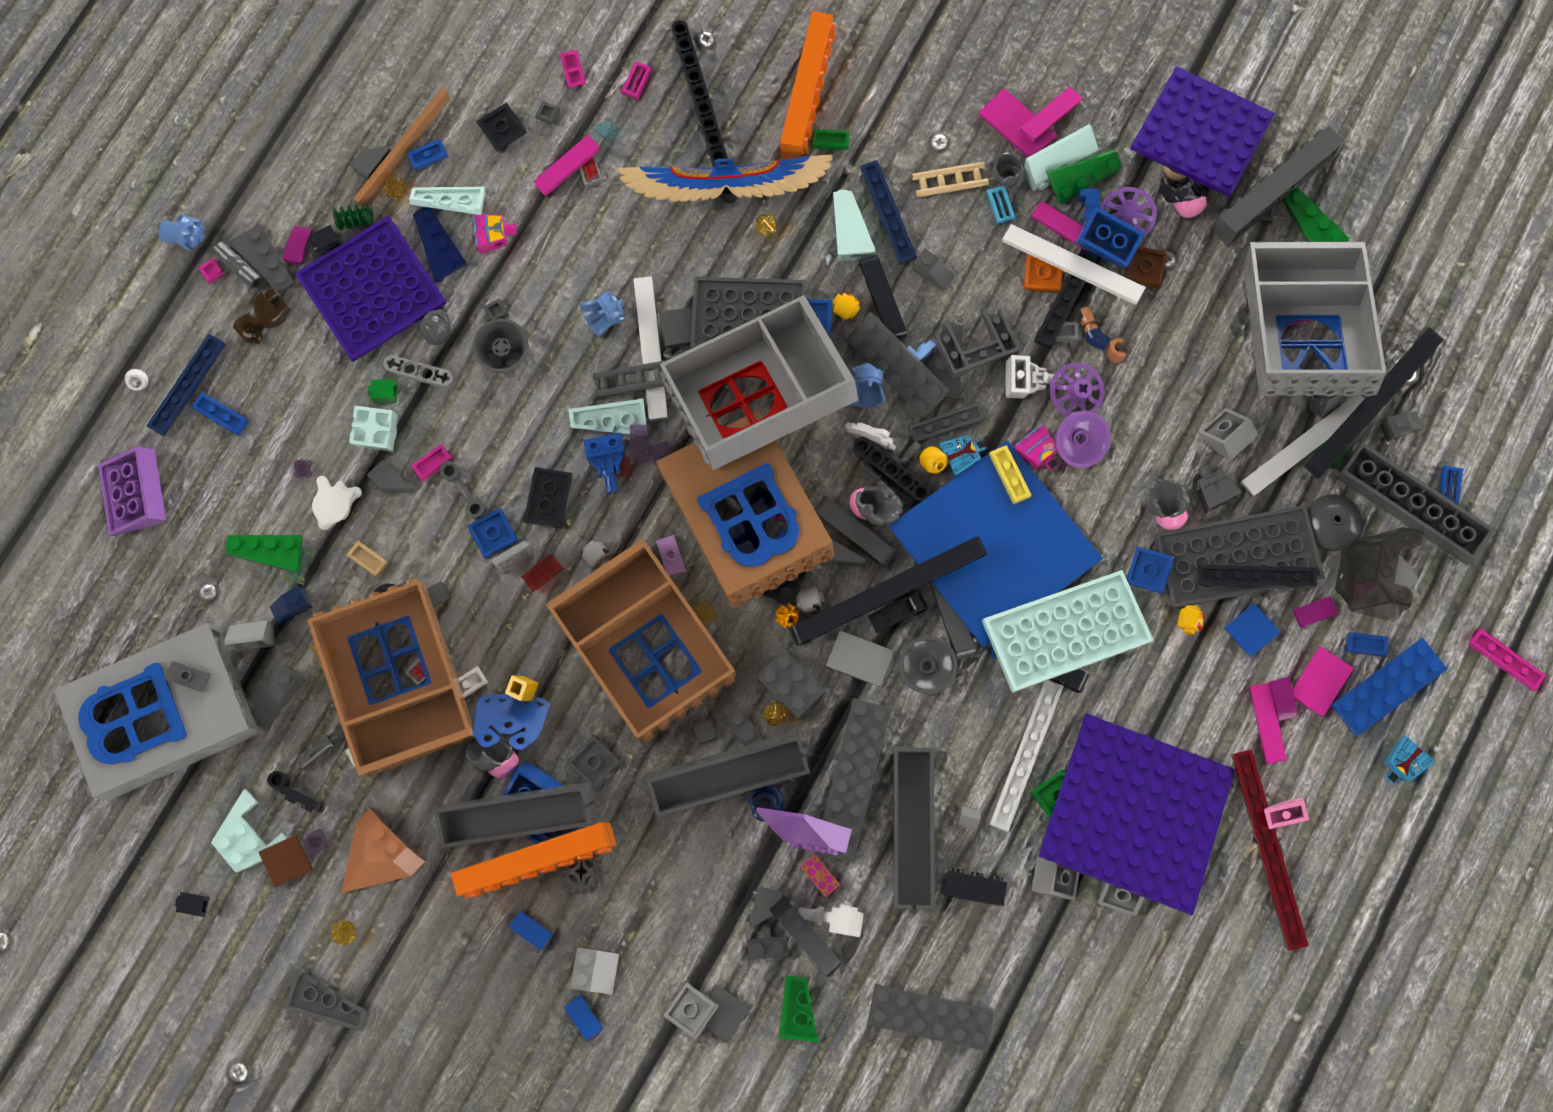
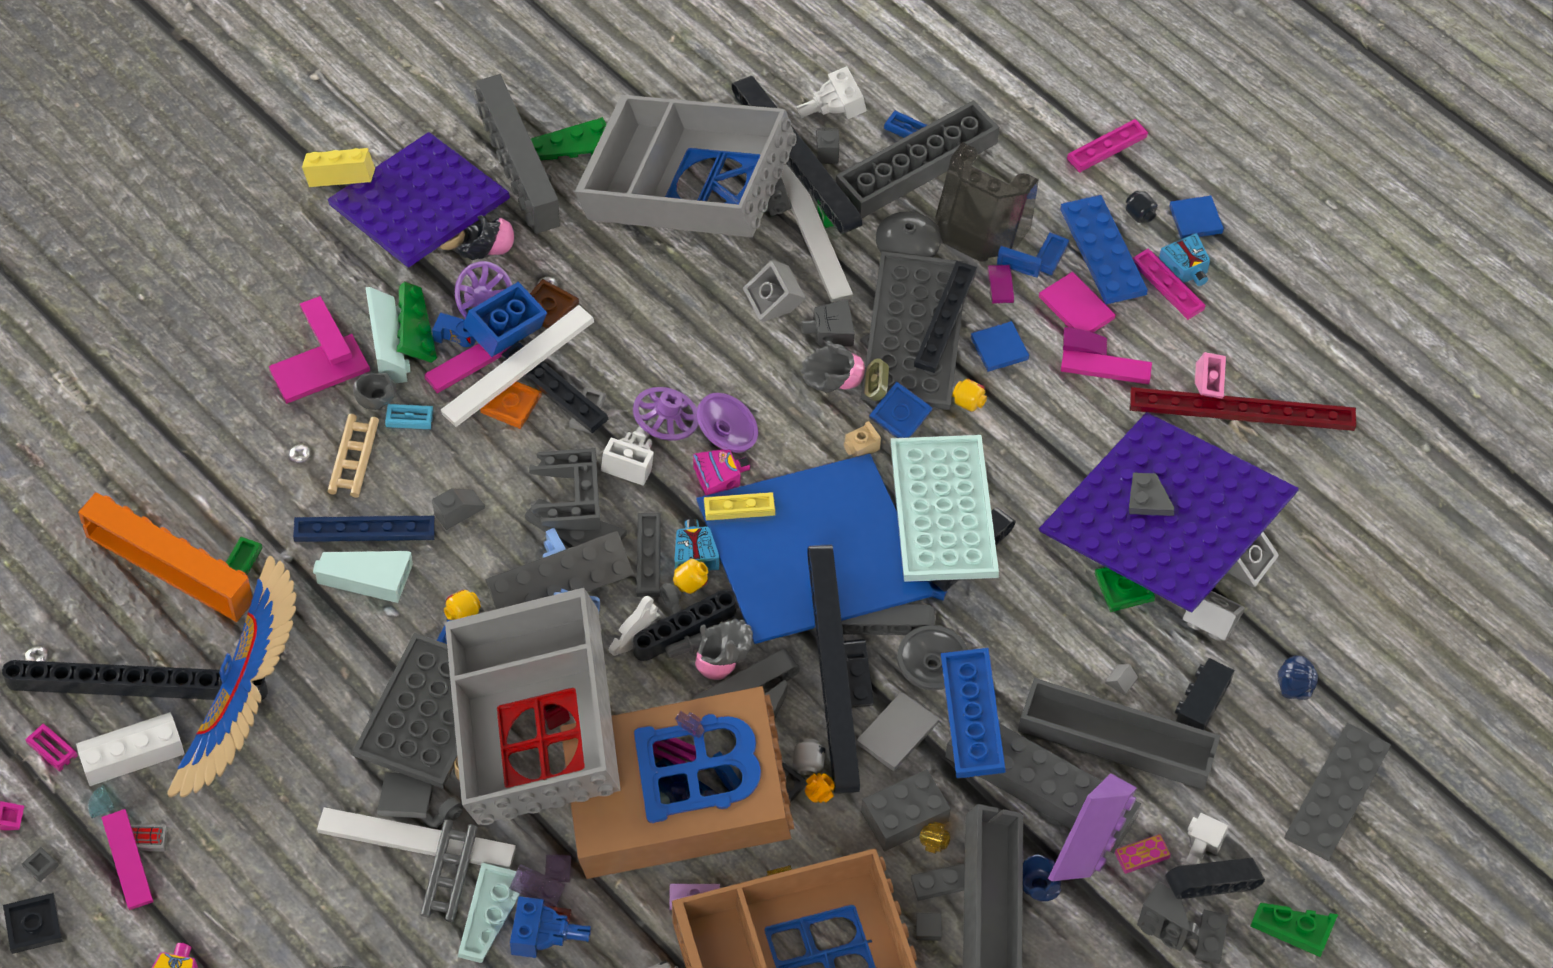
camera: 80 degrees left, 20 degrees down
medium blue hat [580,290,625,337] -> none
clear yellow gear [754,214,777,237] -> none
black beam [859,255,907,339] -> none
white tile [989,680,1064,832] -> none
nougat piece [1081,307,1126,363] -> none
none -> white slope [76,712,185,786]
none -> light yellow brick [302,148,375,187]
none -> clear purple plate [675,711,705,738]
none -> white brick [796,66,867,120]
none -> tan brick [844,421,881,457]
none -> olive plate [865,358,889,401]
none -> blue plate [941,648,1006,779]
none -> blue tile [997,246,1042,278]
none -> black head [1126,191,1158,223]
none -> dark grey wing [1129,473,1174,516]
none -> dark pink tile [1133,248,1206,320]
none -> blue tile [1169,195,1224,240]
none -> dark blue hair [1277,656,1318,700]

